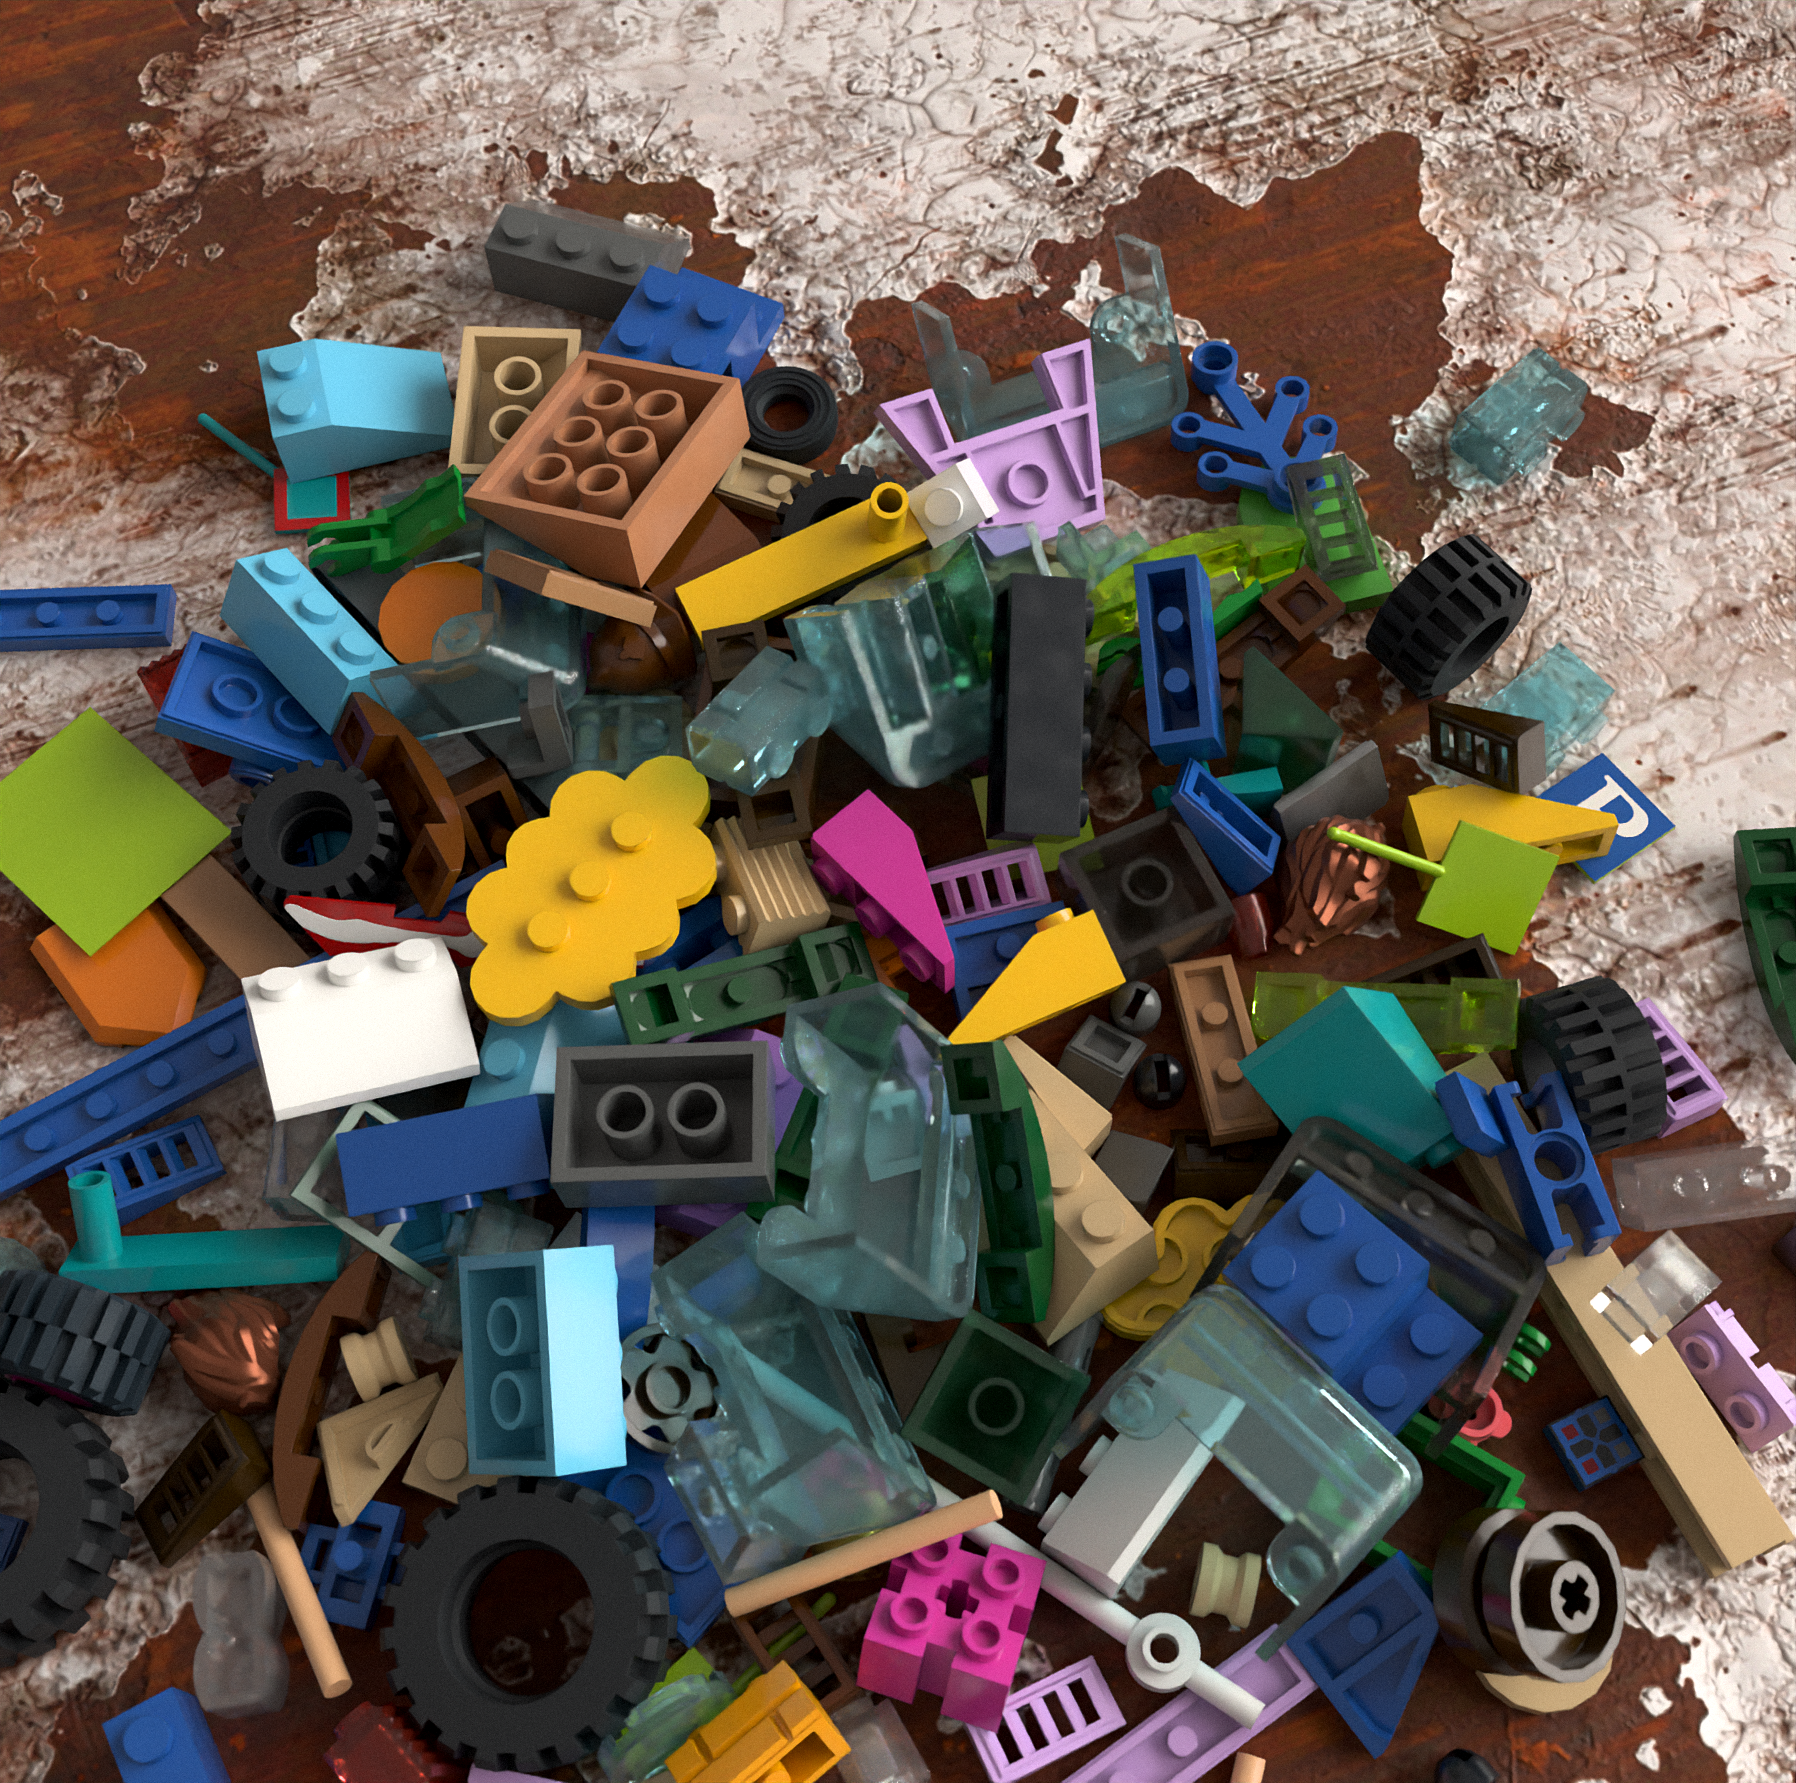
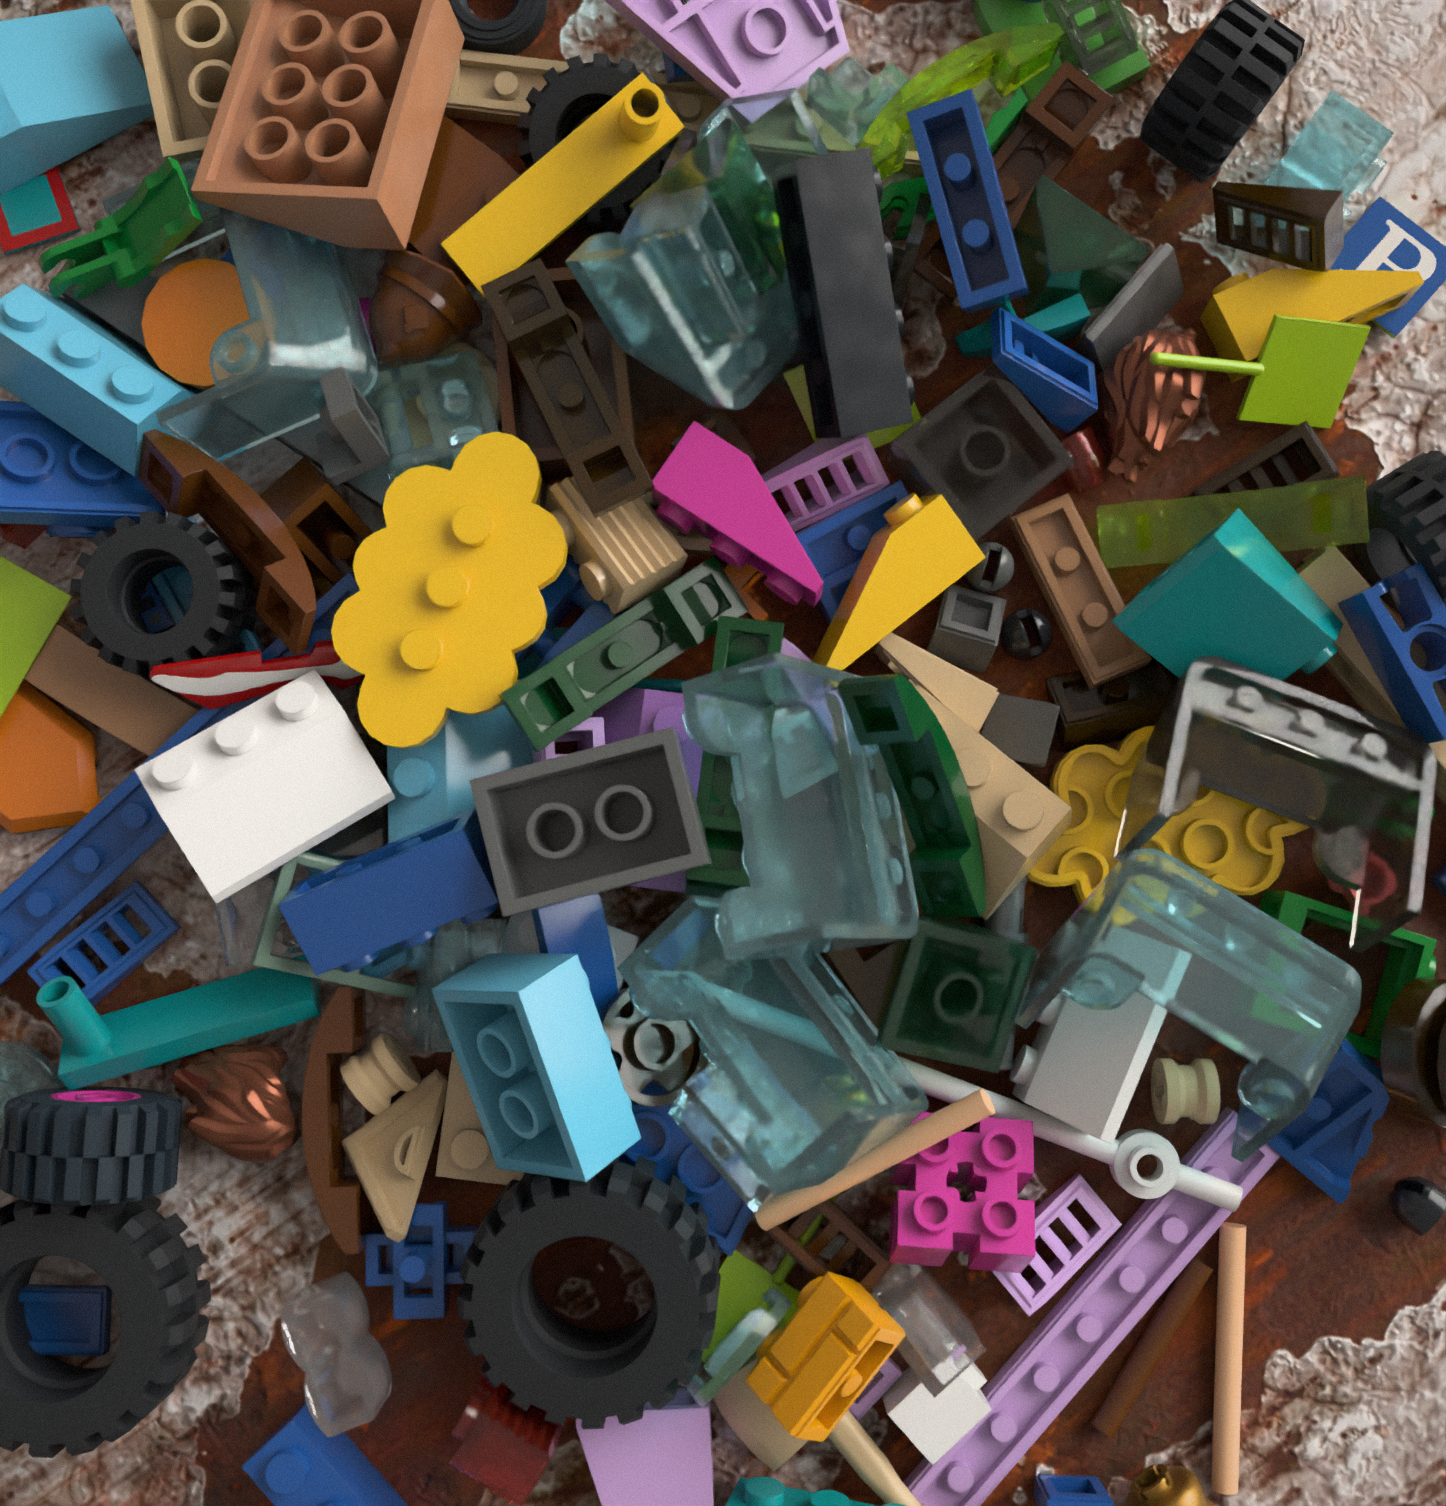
camera: 15 degrees left, 20 degrees up
dark brown slope [134,1409,273,1569] -> none
light nougat bar [246,1480,352,1698] -> none
medium nougat tile [484,548,657,628] -> none
clear light blue brick [685,646,833,797] -> none
white brick [907,458,1000,550] -> none
blue bracket [1222,1170,1483,1445] -> none
blue tile [1435,1071,1511,1159] -> none

